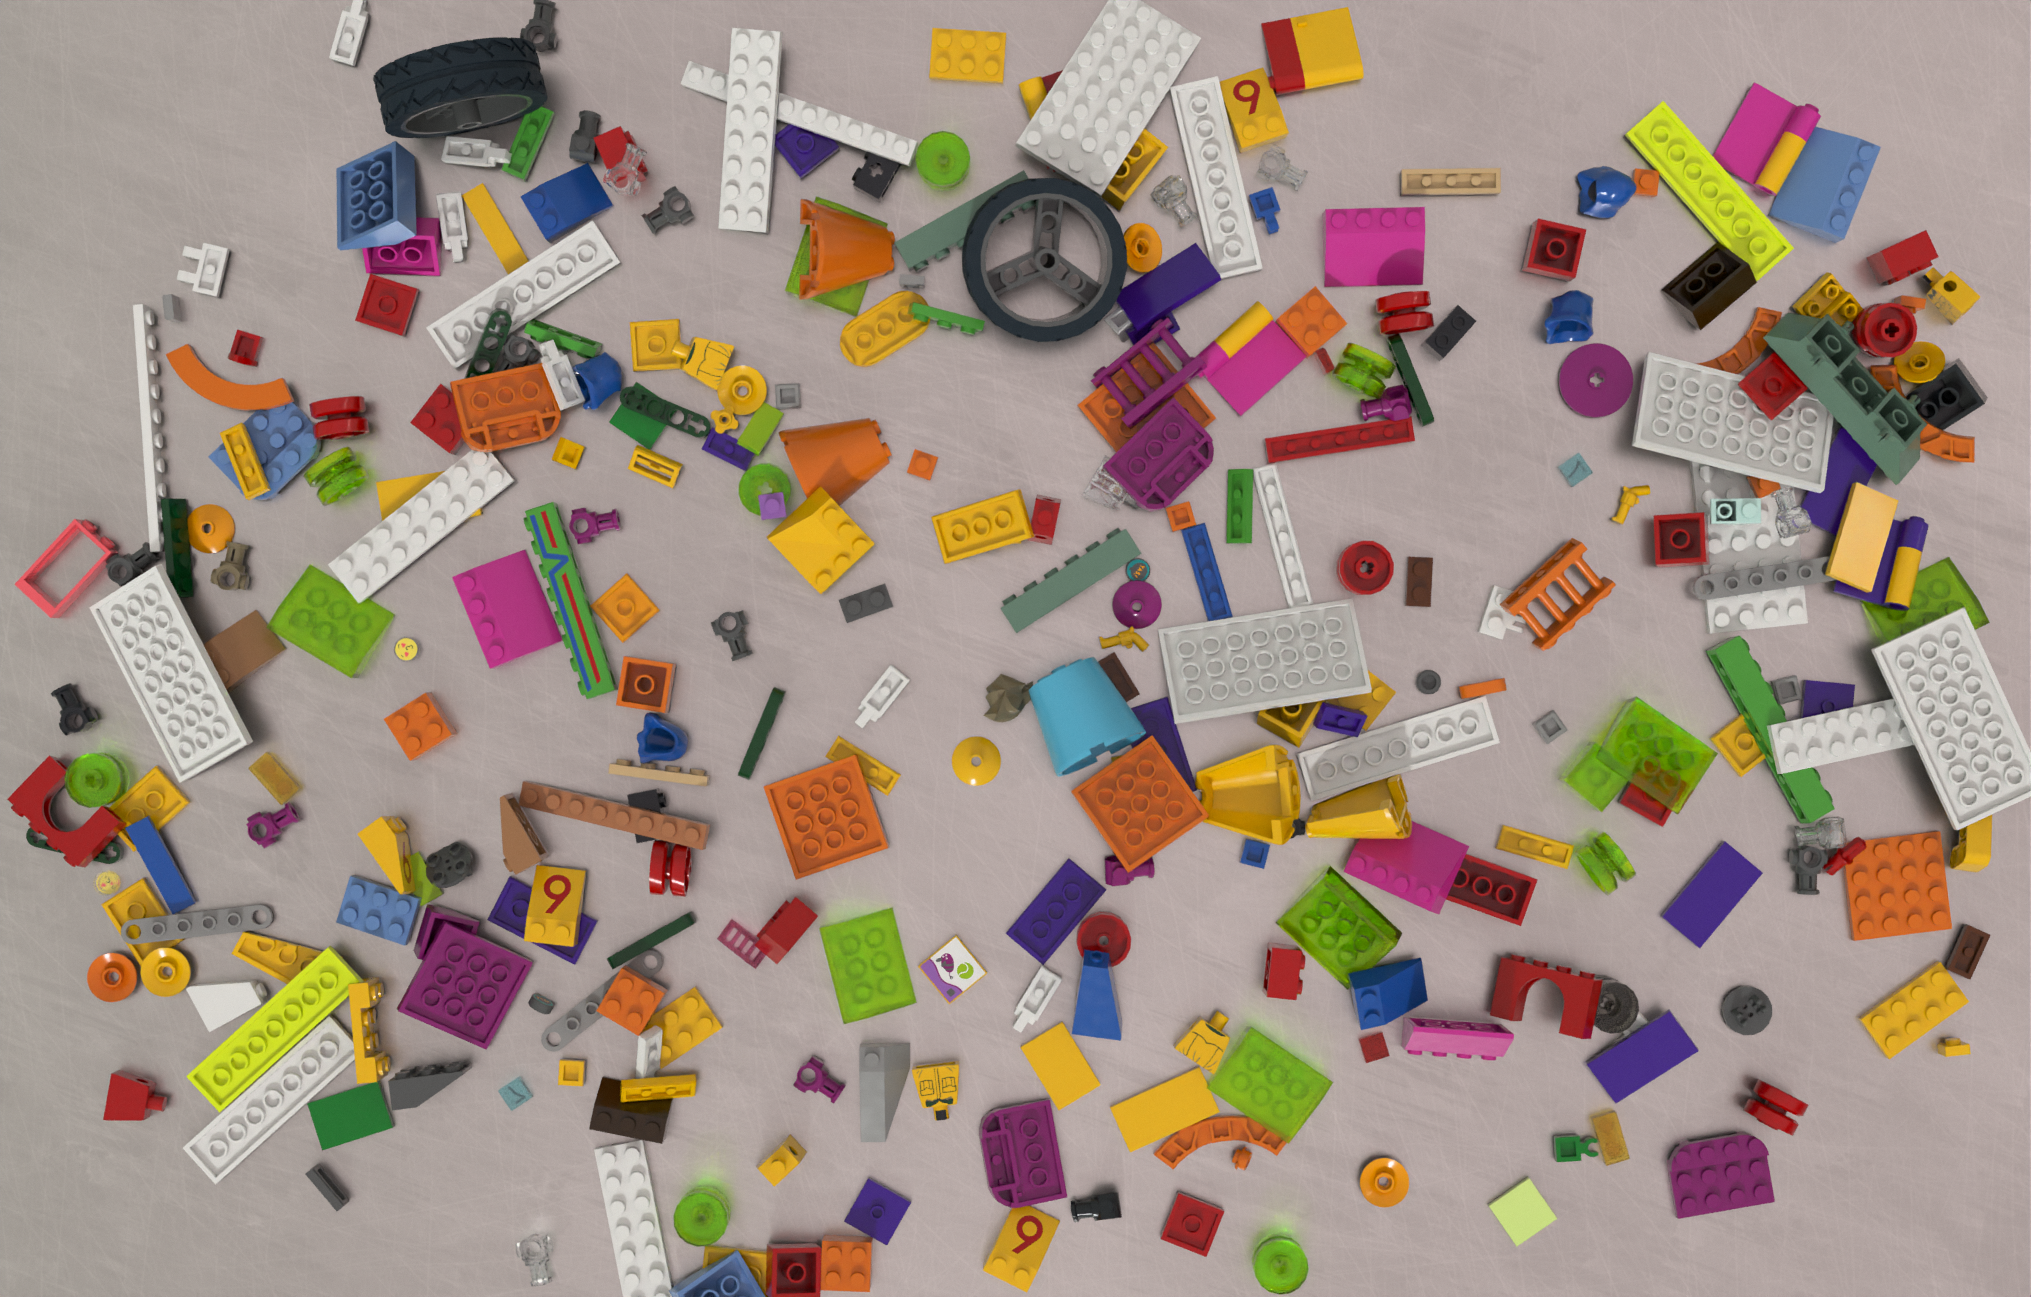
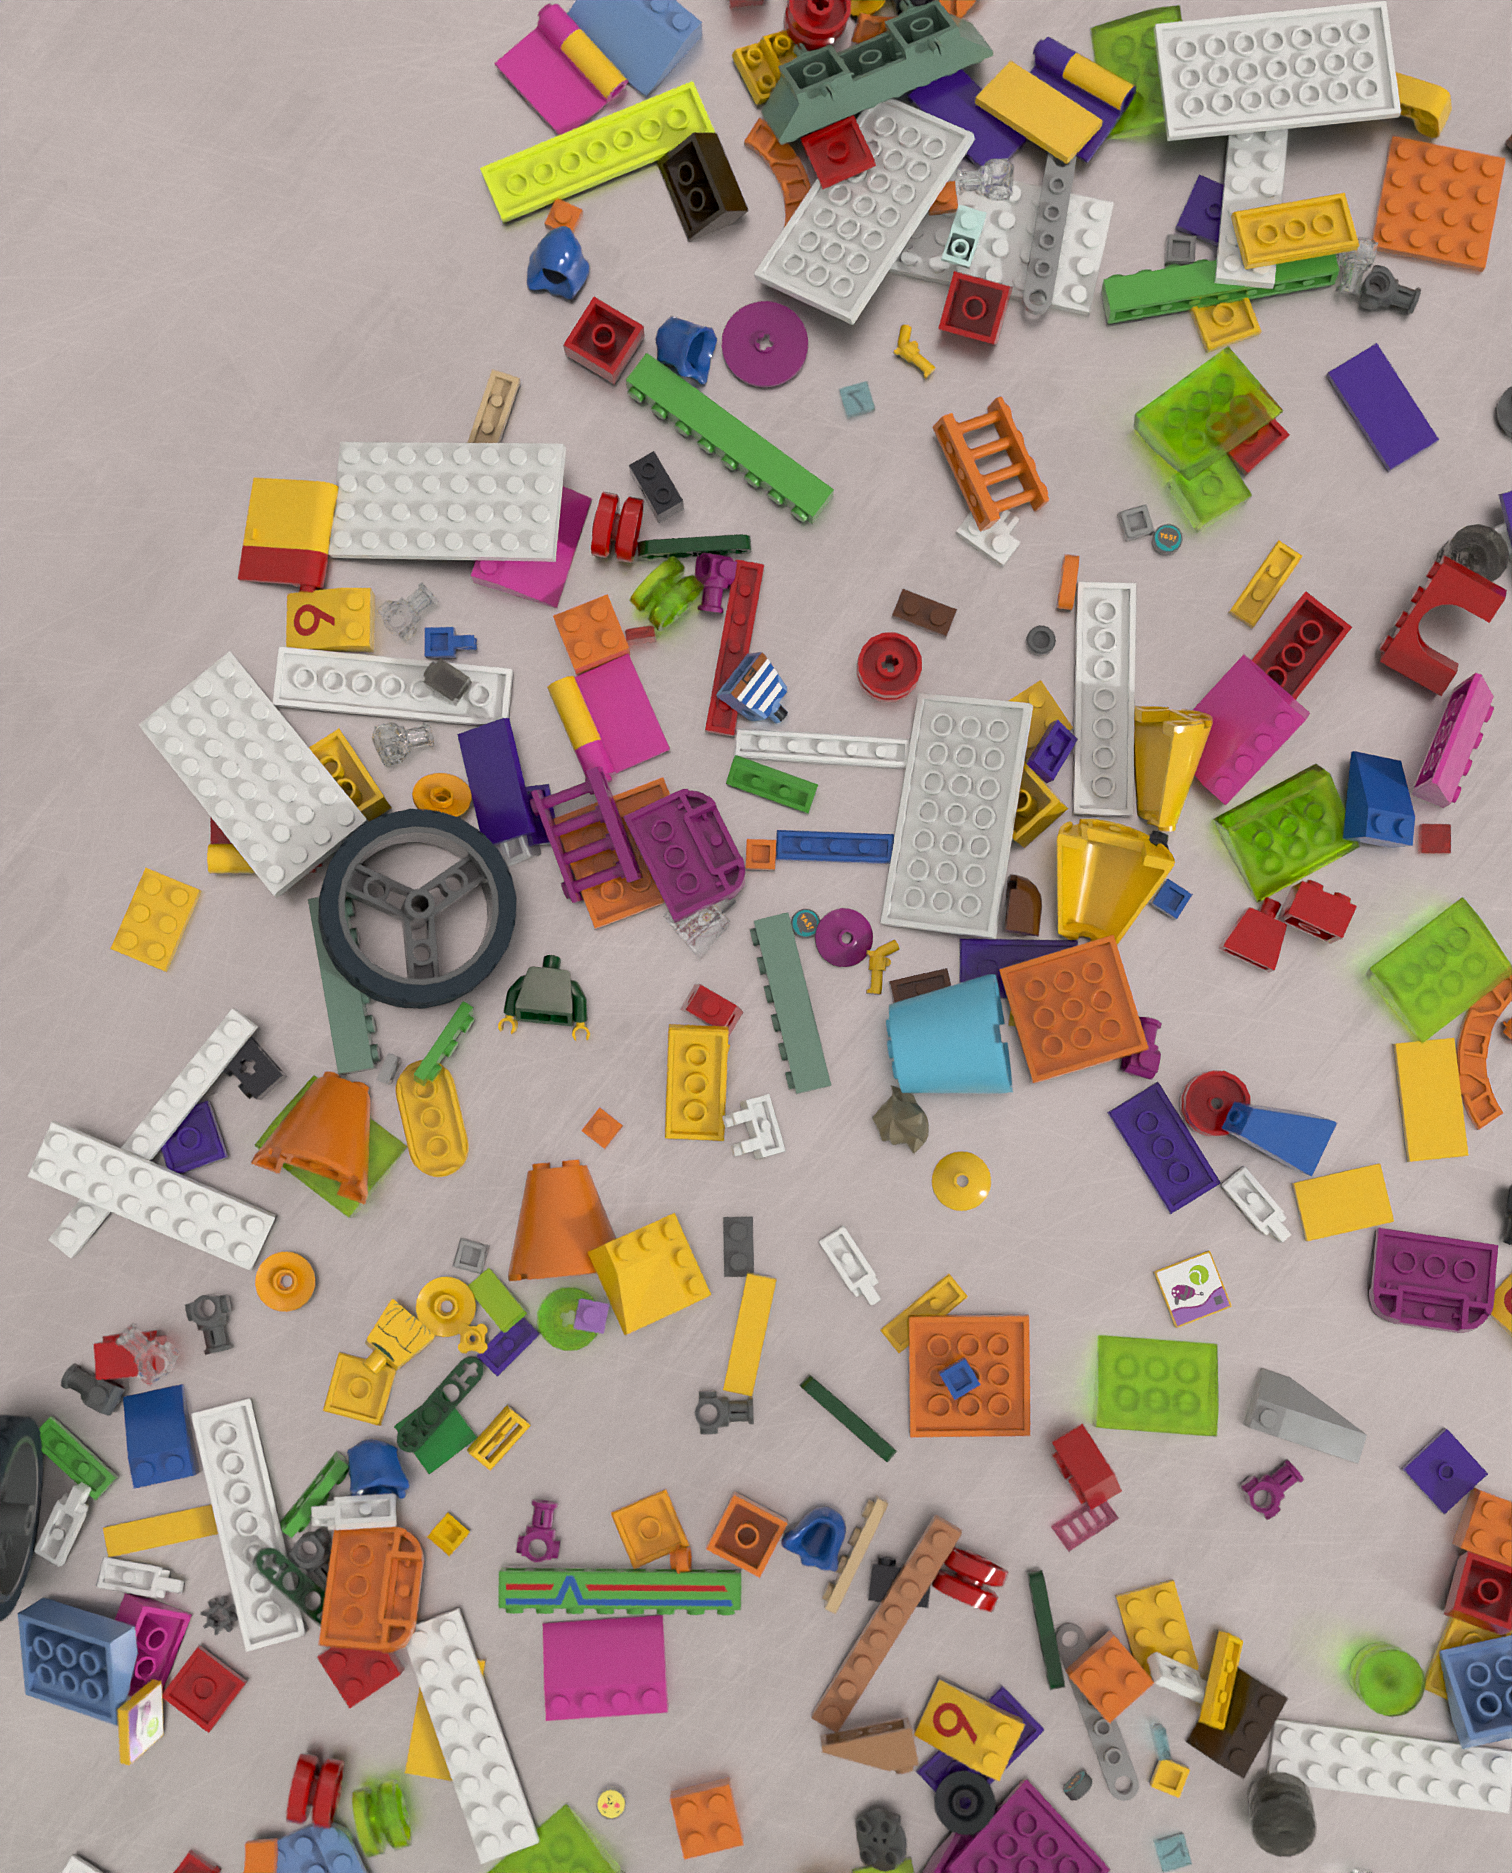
camera: 75 degrees left, 5 degrees down
yellow torso [756,1134,807,1187] -> none
yellow torso [912,1061,959,1121] -> none
clear neon green wheel [916,131,971,191] -> none
yellow torso [1173,1011,1230,1074] -> none
clear neon green wheel [1575,831,1636,896] -> none
red axle [1823,837,1867,875] -> none
none -> tile [118,1679,164,1765]
none -> dark grey gear [201,1595,238,1635]
none -> light orange dish [255,1251,315,1312]
none -> white plate [328,442,566,562]
none -> clear smoke brick [423,658,472,707]
none -> torso [498,955,590,1041]
none -> bright green brick [626,353,834,524]
none -> orange plate [670,1545,692,1574]
none -> torso [716,652,788,724]
none -> white plate [722,1094,786,1160]
none -> yellow tile [723,1272,777,1396]
none -> black dish [934,1771,995,1835]
none -> blue plate [939,1357,981,1400]
none -> reddish brown brick [1003,874,1042,938]
none -> clear light blue tile [1150,1723,1171,1761]
none -> dark grey tile [1152,524,1183,555]
none -> red torso [1218,897,1287,973]
none -> yellow tile [1231,193,1359,270]
none -> clear smoke wheel [1249,1773,1316,1857]

